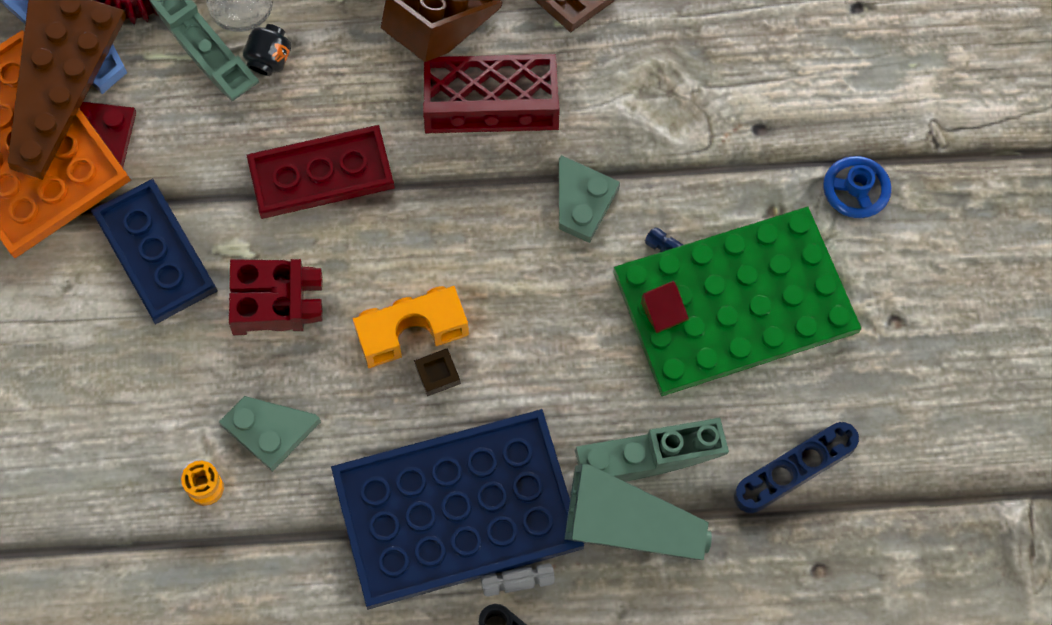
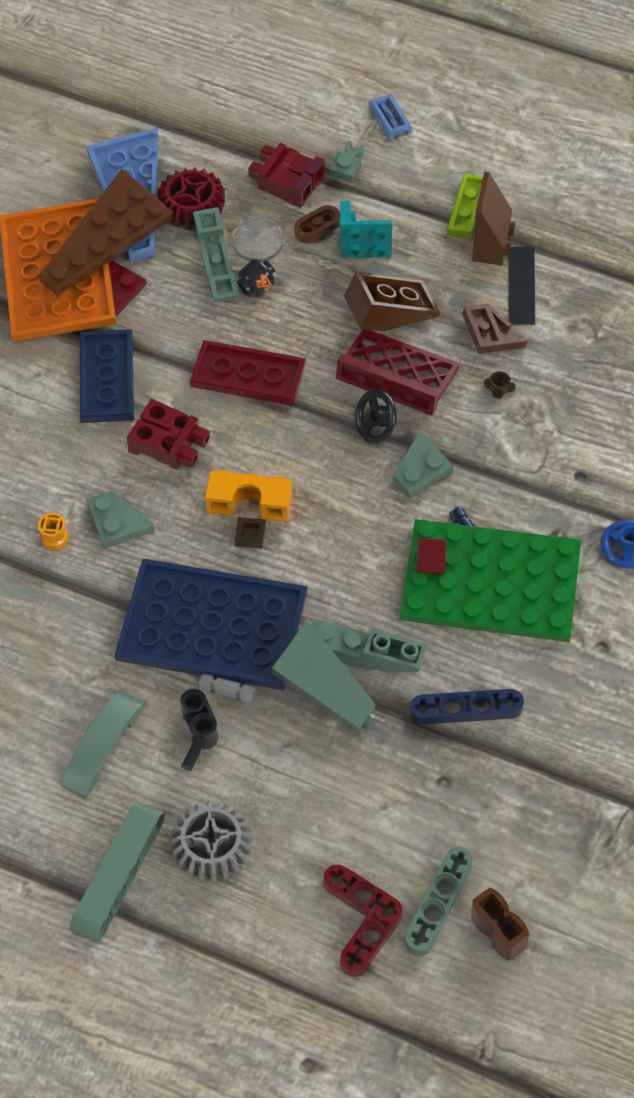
camera: 30 degrees right, 10 degrees down
none -> black piece [355,389,397,443]
none -> dark brown plate [484,371,516,399]

